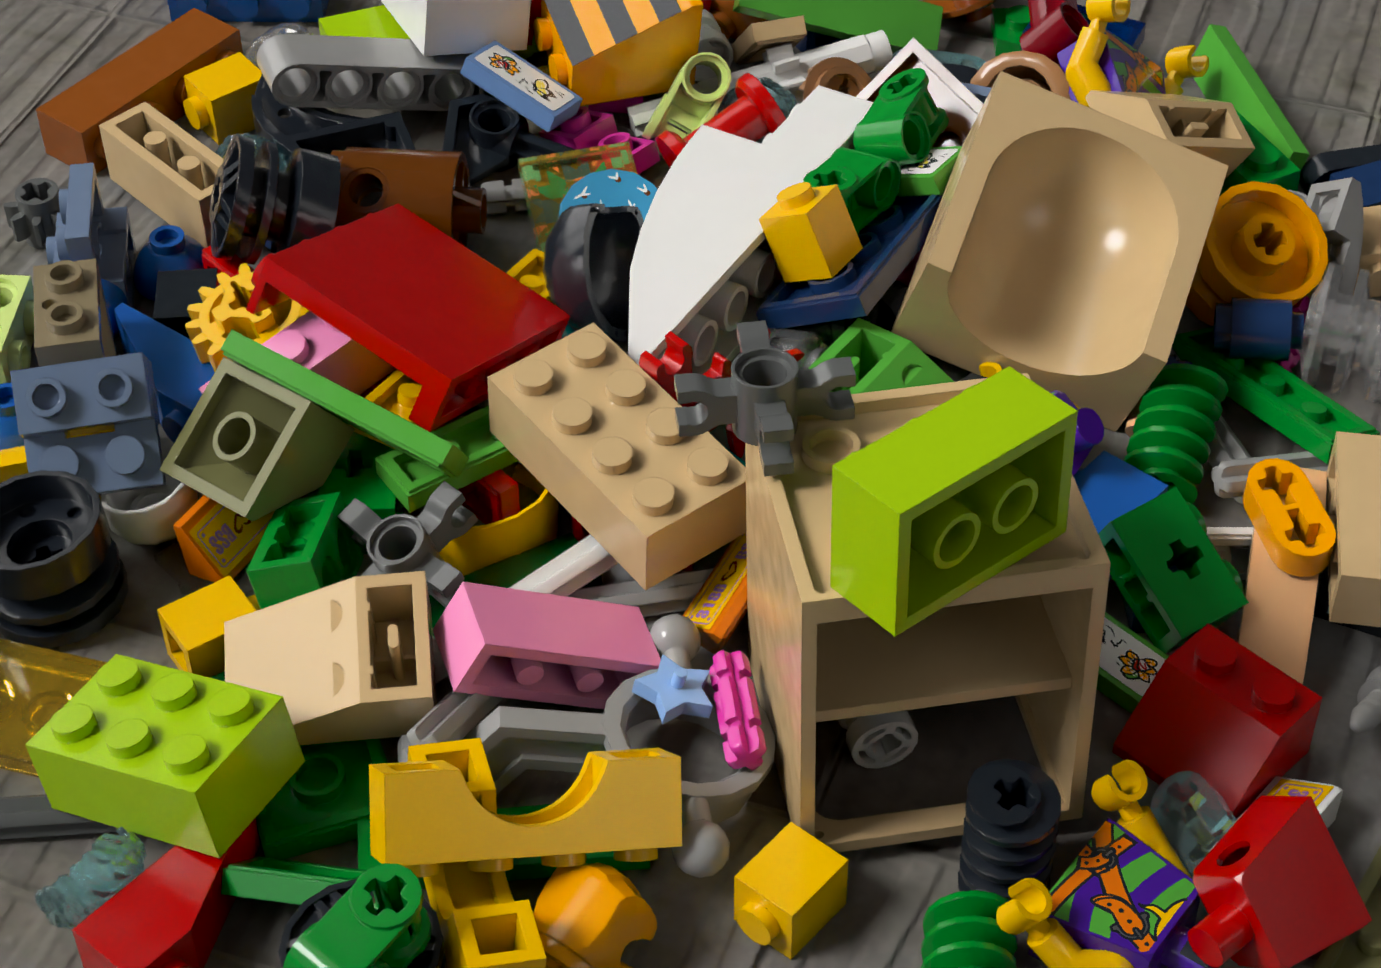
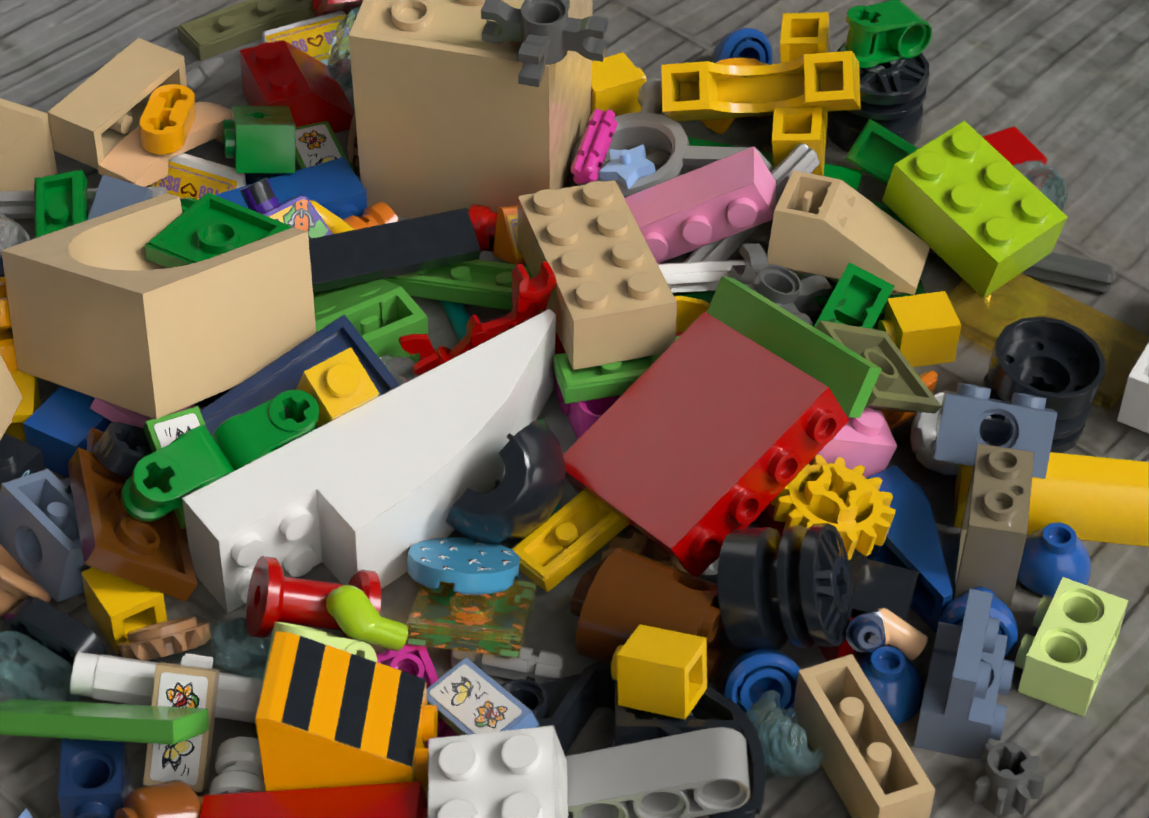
camera: 160 degrees left, 0 degrees up
none -> sand blue tile [88,175,153,220]
none -> green tile [145,192,291,268]
none -> lime arm [326,585,408,652]
none -> yellow brick [611,624,707,720]
none -> arm [846,608,928,660]

